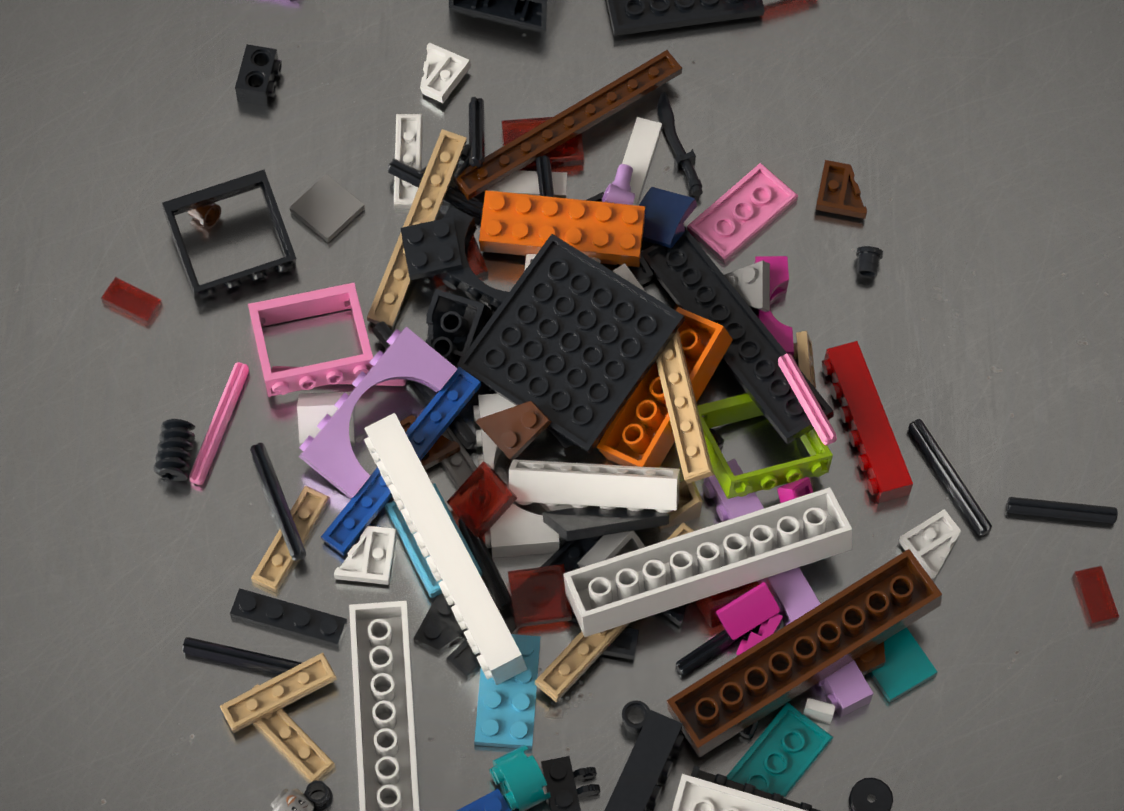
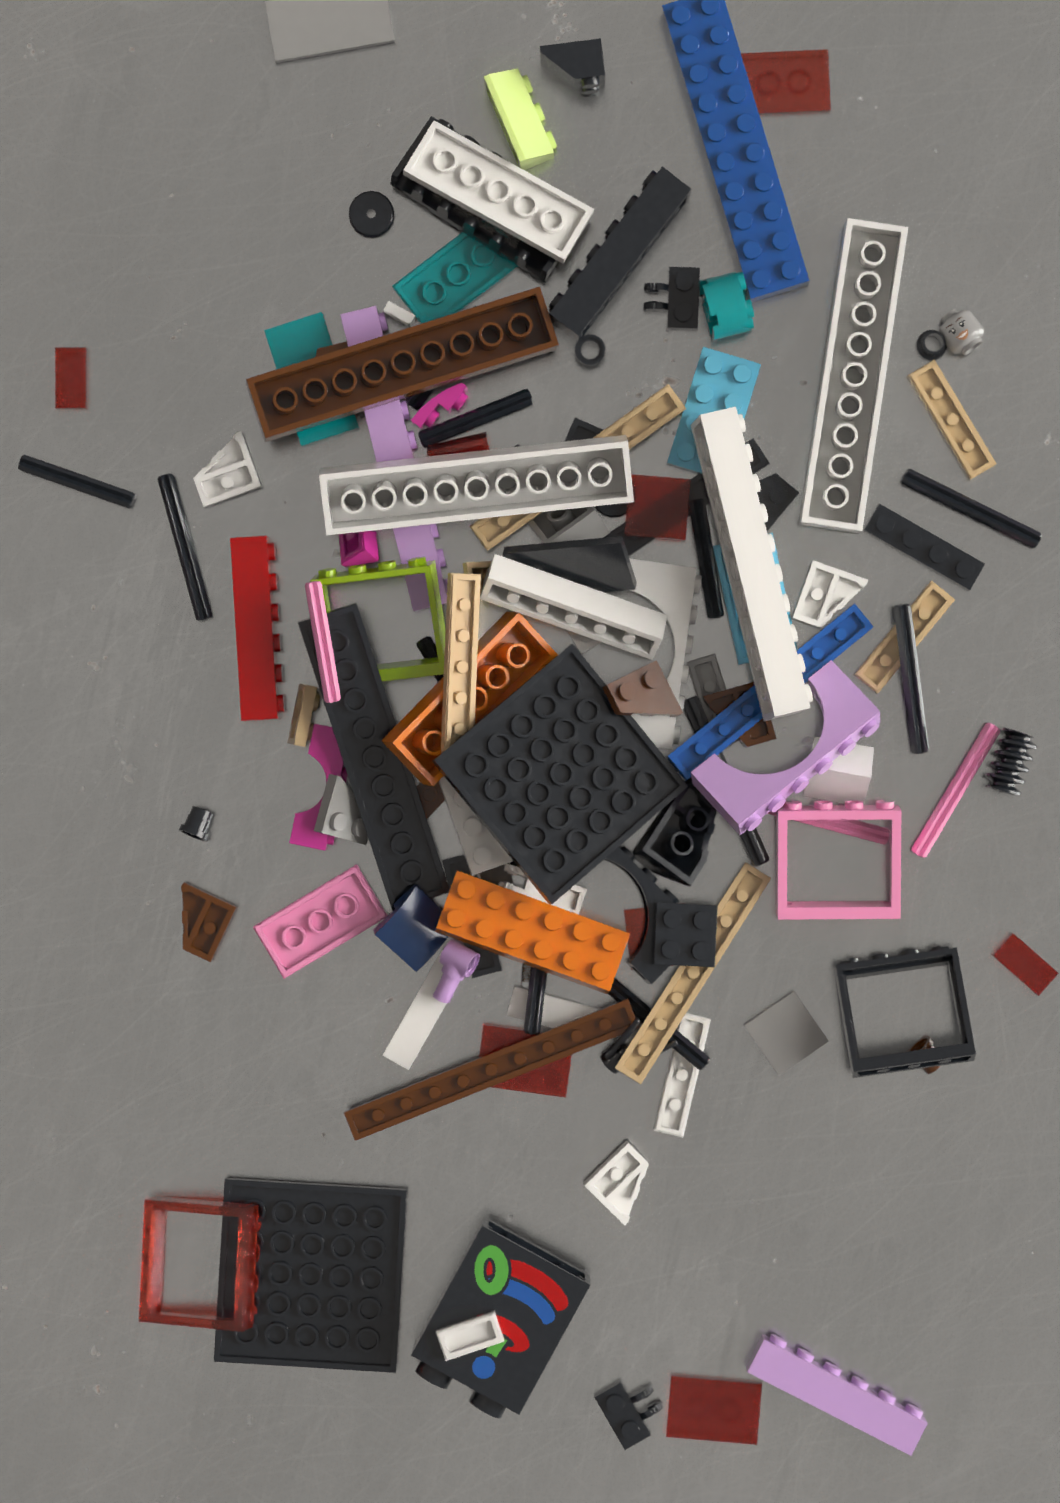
camera: 160 degrees left, 25 degrees up
tan tile [220,653,337,733] -> none
black brick [235,44,282,106] -> none
clear red tile [447,461,518,539] -> none
black axle [469,96,485,168] -> none
black sword [657,92,703,196] -> none
dark pink slope [716,582,780,640] -> none

